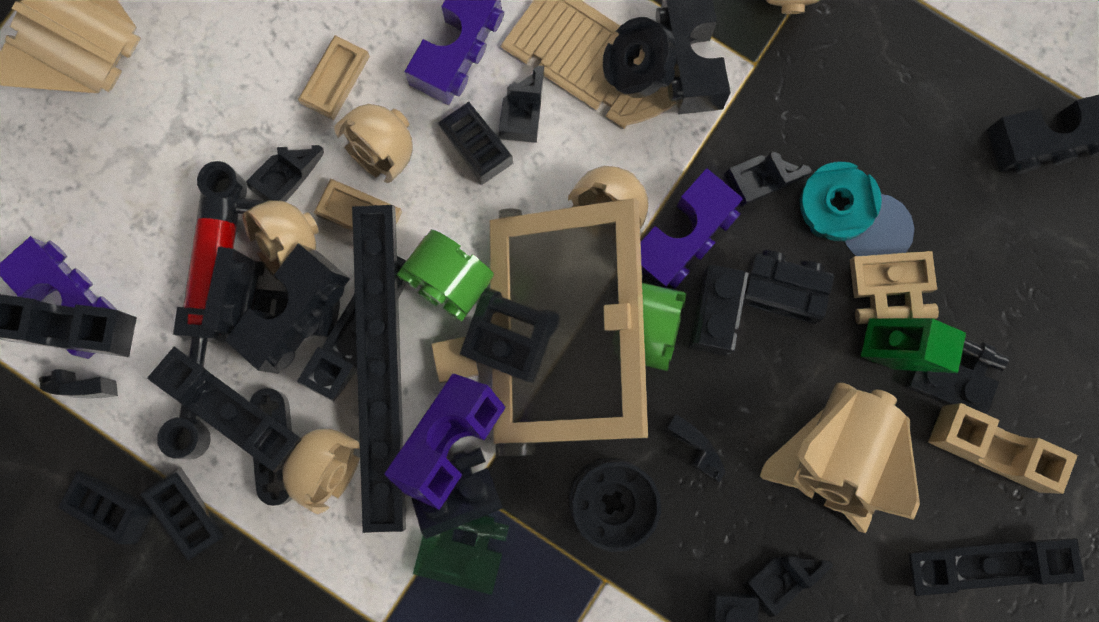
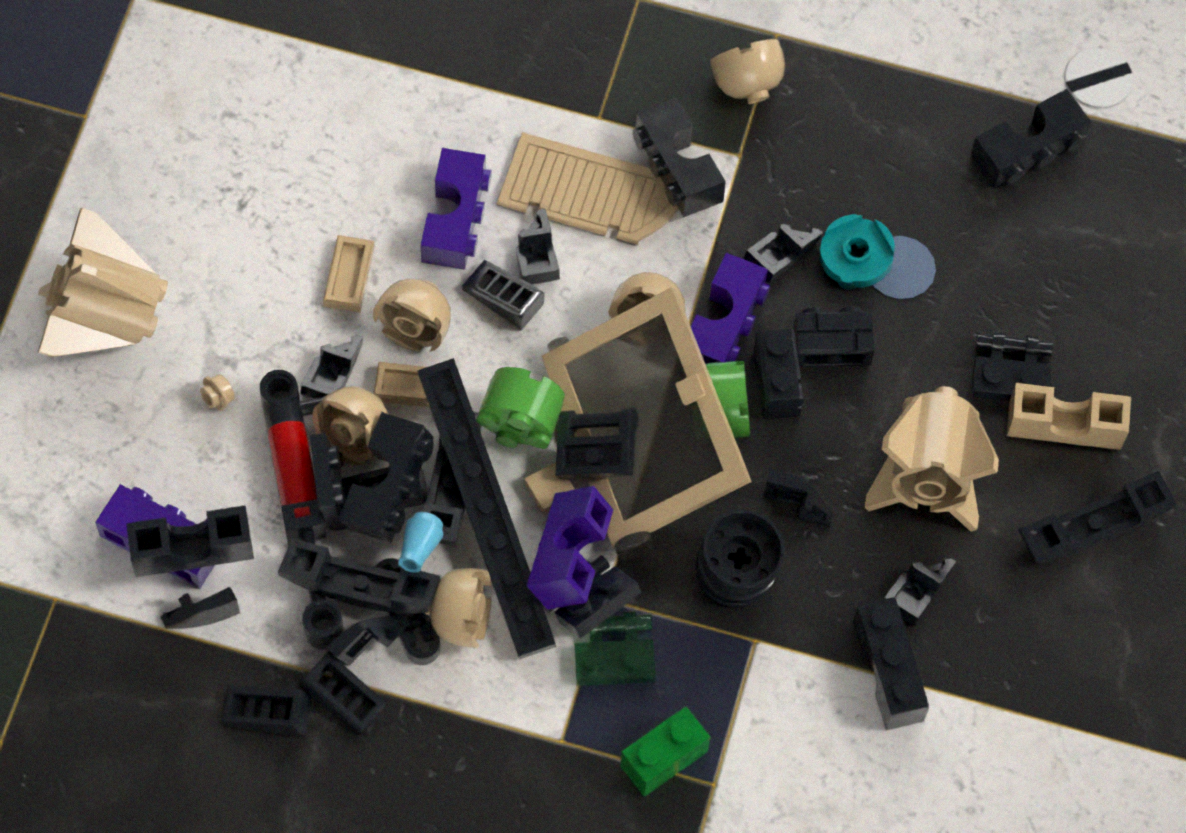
camera: 20 degrees left, 15 degrees down
black plate [603,17,677,98] -> none
tan plate [850,251,939,324] -> none
green brick [861,318,966,373] -> none
none -> tan plate [200,374,235,411]
none -> black slope [327,614,411,665]
none -> medium azure cone [398,512,444,573]

